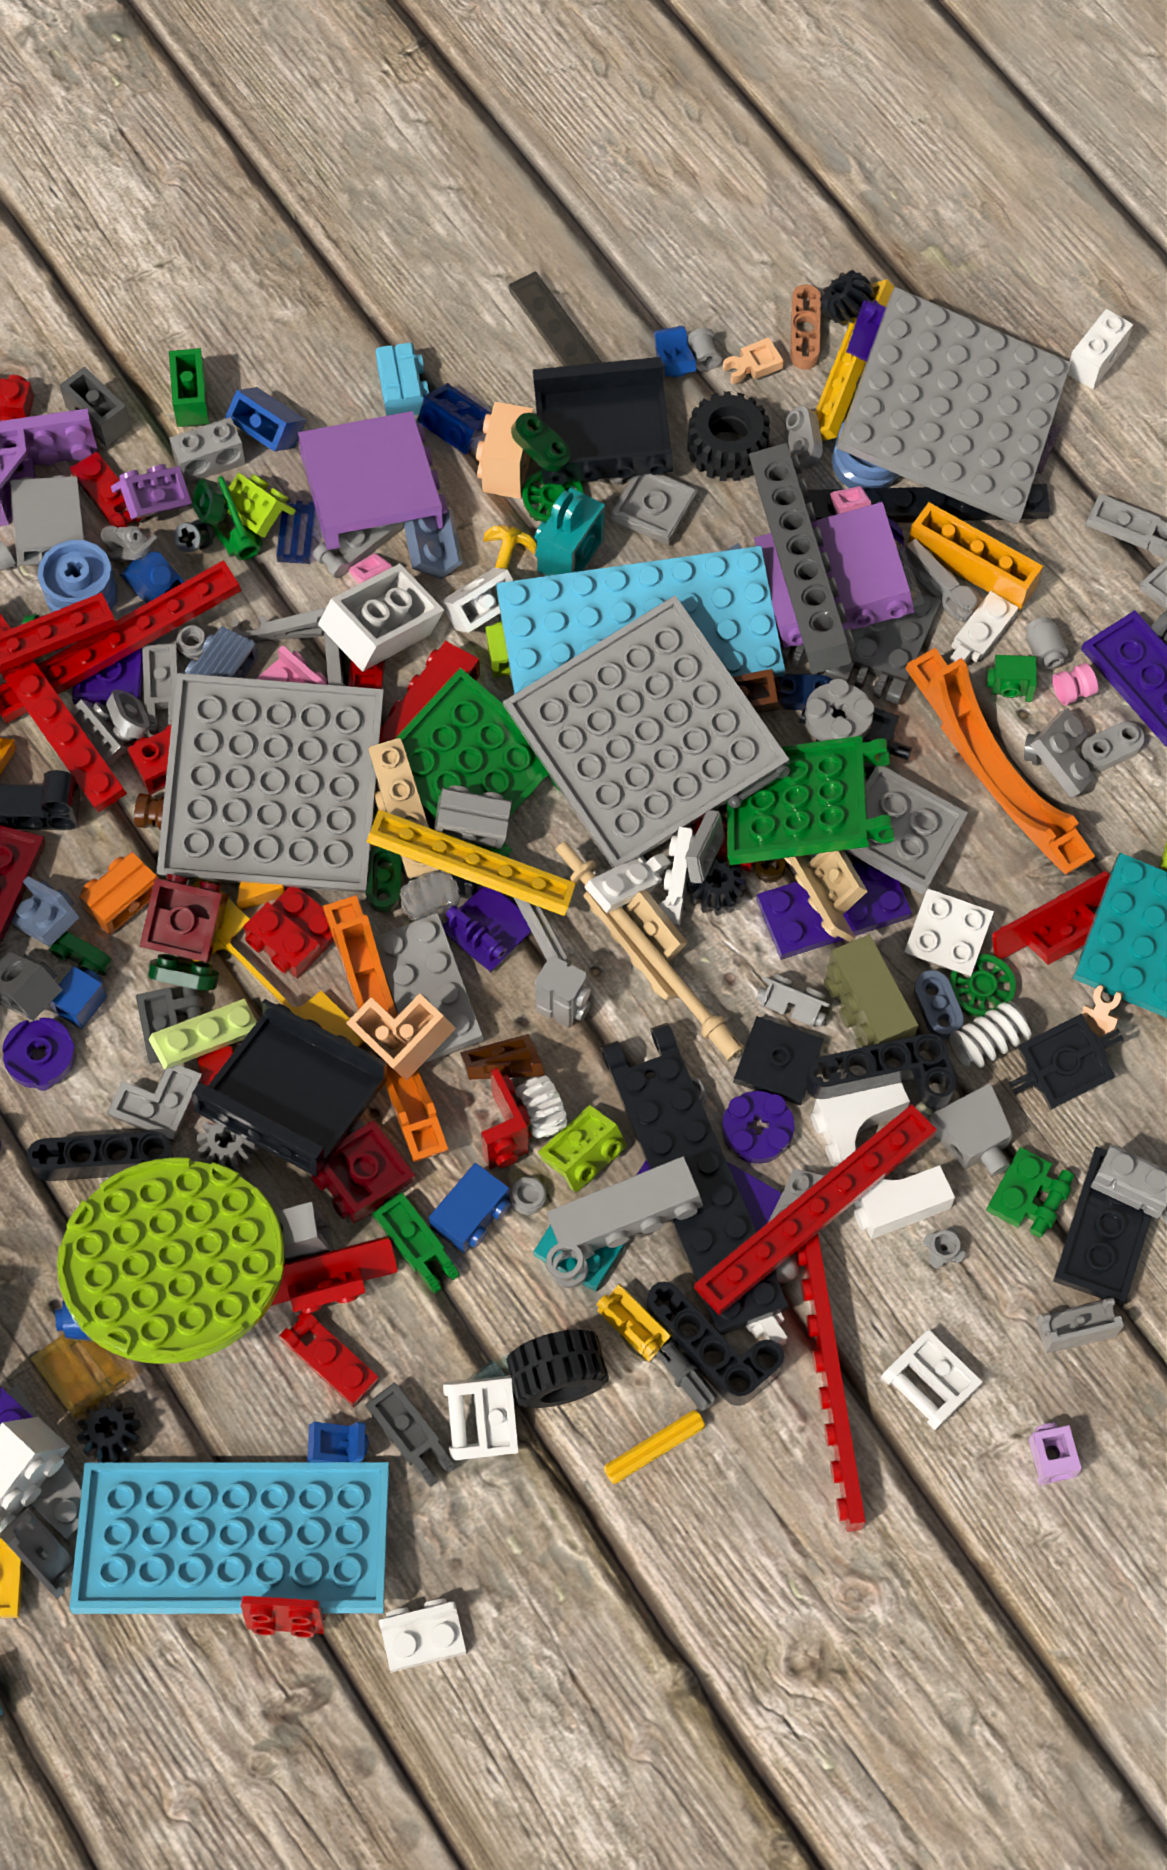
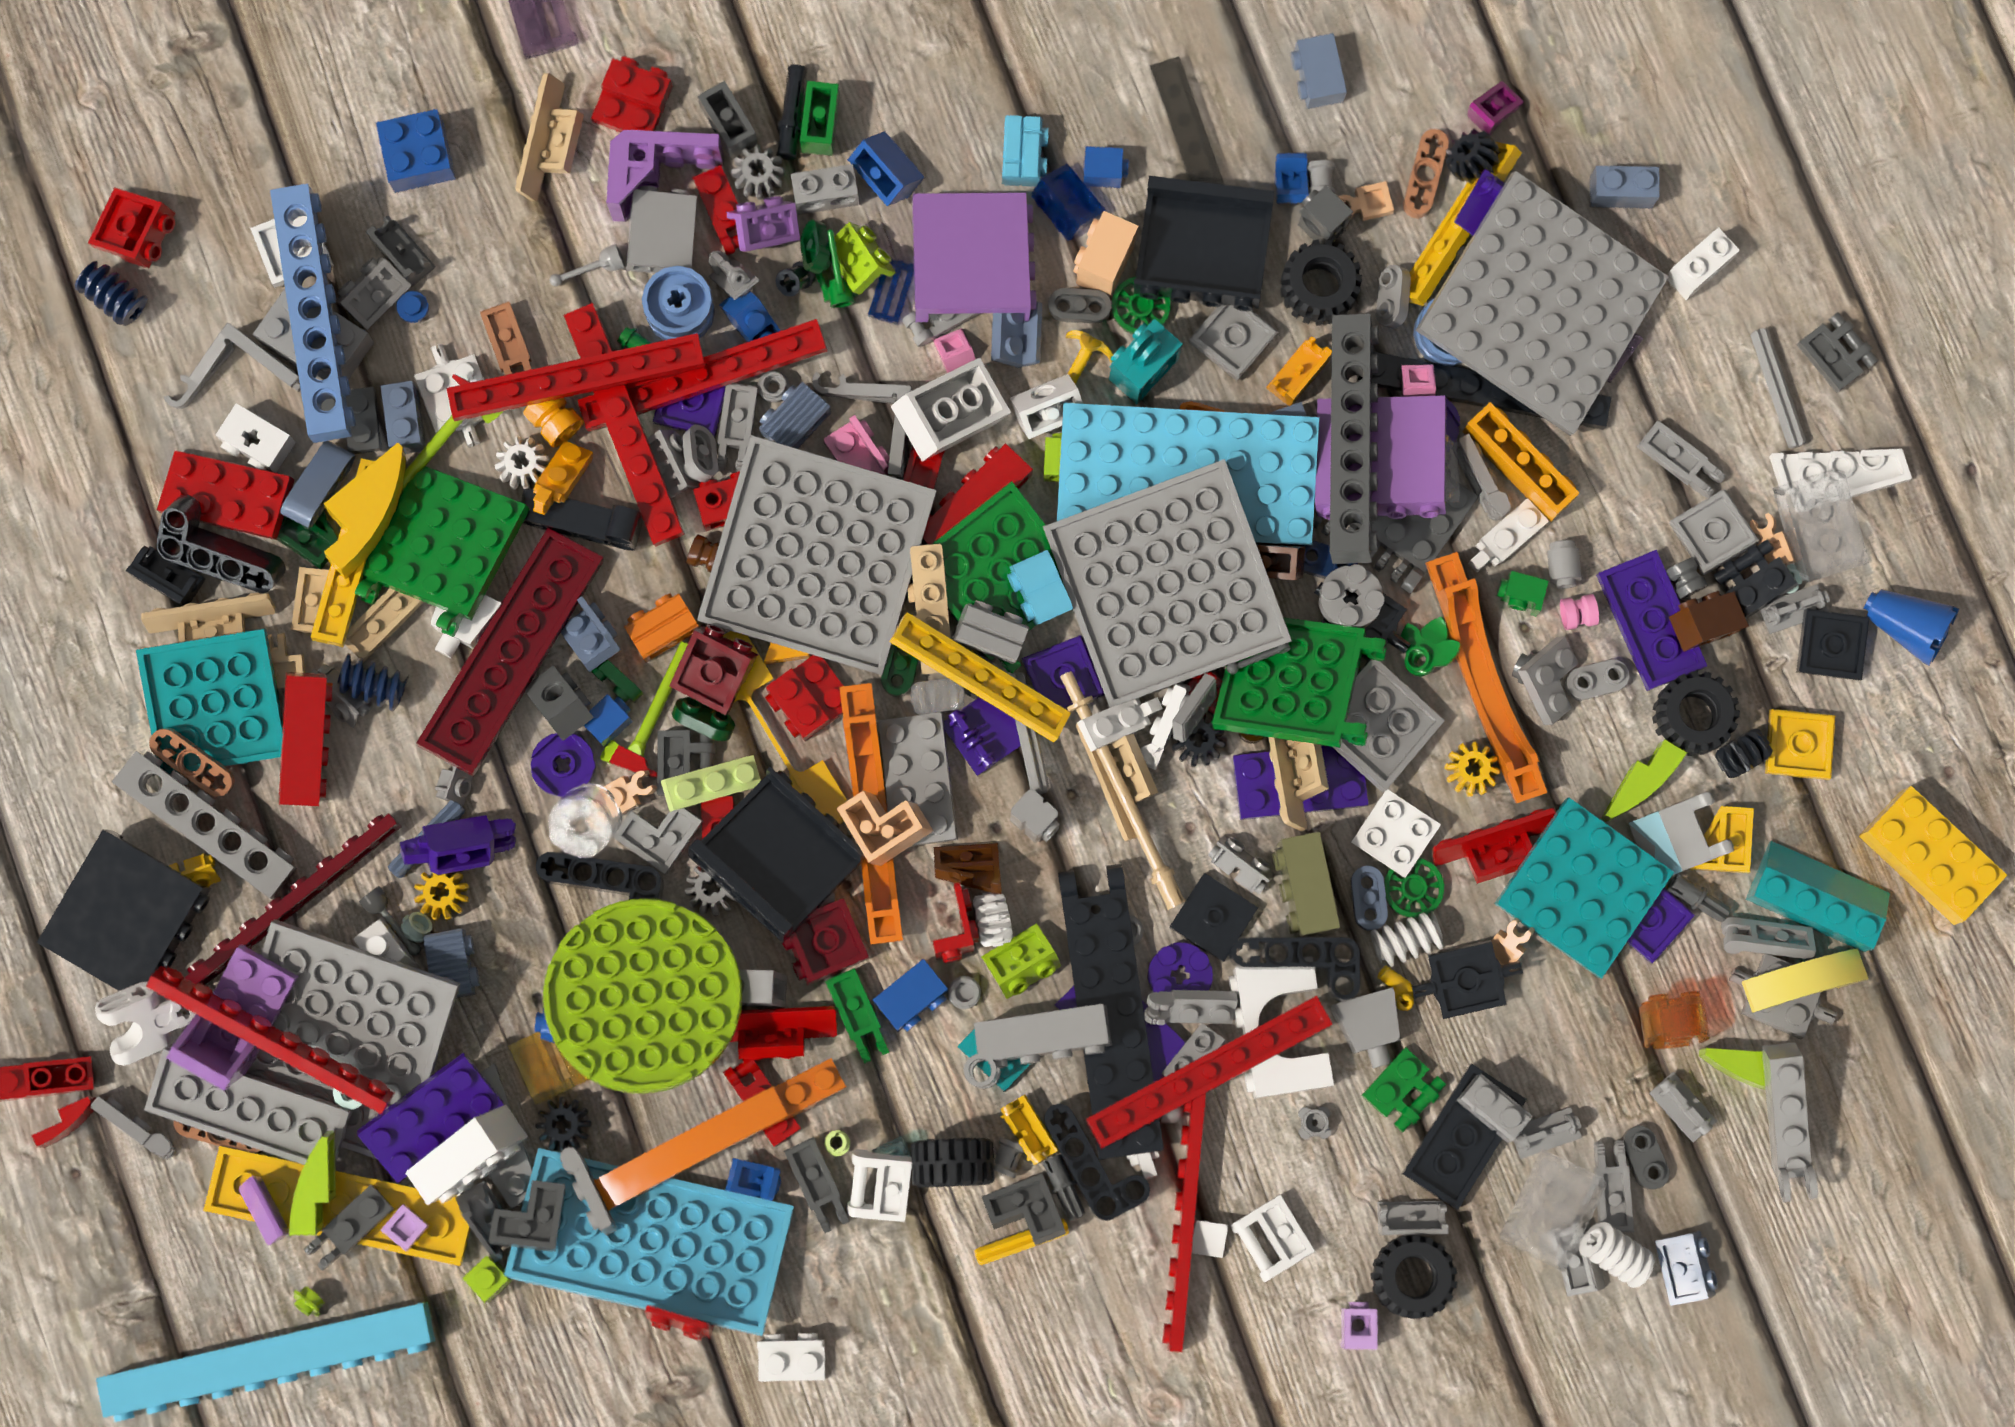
camera: 10 degrees right, 15 degrees up
dark green plate [511,413,571,472] -> none
none -> lime brick [462,1255,513,1303]
none -> dark grey plate [489,1180,566,1252]
none -> clear brick [548,783,622,858]
none -> light grey hinge [559,1147,617,1236]
none -> orange slope [594,1058,846,1211]
none -> light nougat plate [596,770,657,820]
none -> lime piece [600,641,688,778]
none -> light grey gear [731,145,785,200]
none -> black pin [776,64,808,160]
none -> yellowish green pin [824,1130,851,1156]
none -> dark grey plate [982,1173,1066,1246]
none -> light grey bush [994,1137,1025,1178]
none -> medium azure brick [1007,550,1073,625]
none -> dark purple tile [1022,635,1105,710]
none -> dark grey plate [1048,288,1112,324]
none -> blue brick [1083,146,1129,188]
none -> light grey hinge [1144,990,1238,1025]
none -> white slope [1192,1220,1228,1258]
none -> light orange hinge [1266,337,1332,406]
none -> sand blue brick [1291,33,1347,109]
none -> dark grey brick [1298,186,1353,244]
none -> black tyre [1371,1235,1458,1319]
none -> yellow arm [1377,965,1414,1011]
none -> green plate [1400,617,1461,677]
none -> yellow gear [1444,742,1500,797]
none -> magenta slope [1467,81,1524,136]
none -> sand blue brick [1590,166,1660,208]

